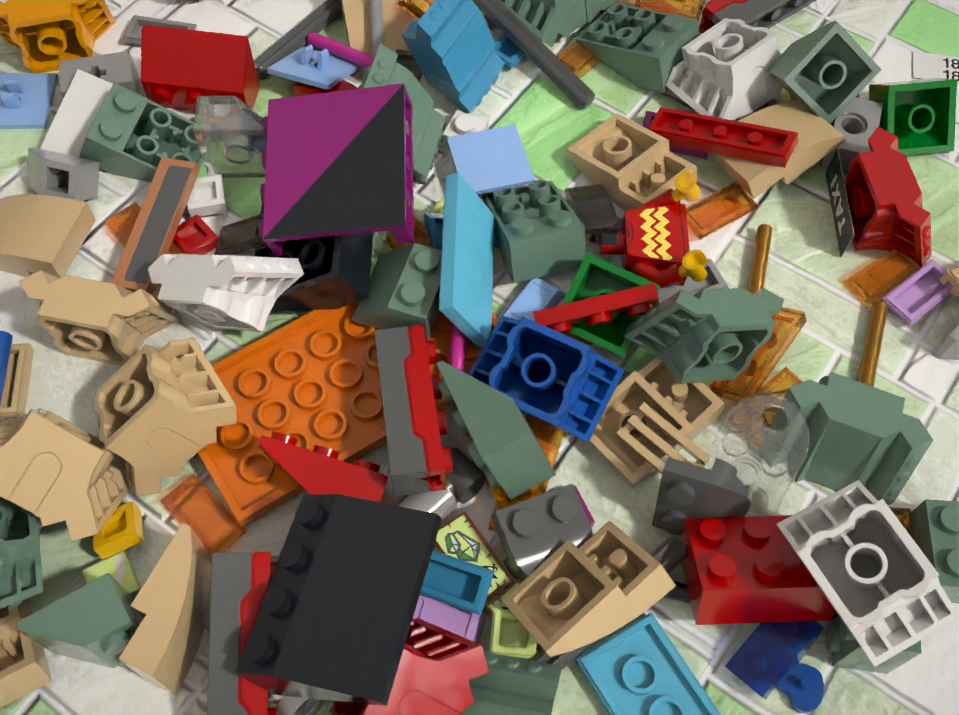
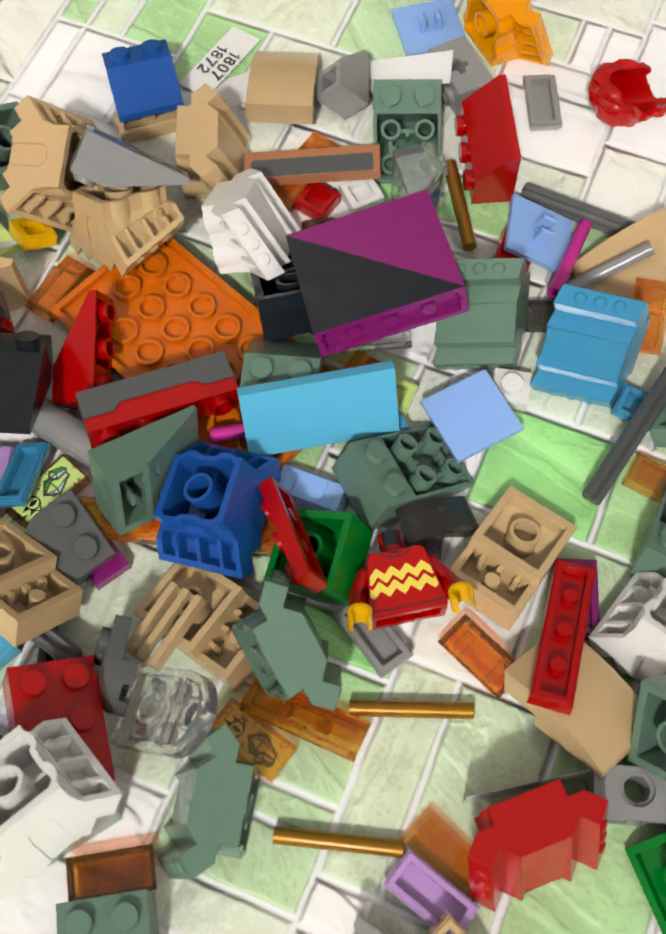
camera: 80 degrees right, 5 degrees up
none -> light grey slope [70,124,190,187]

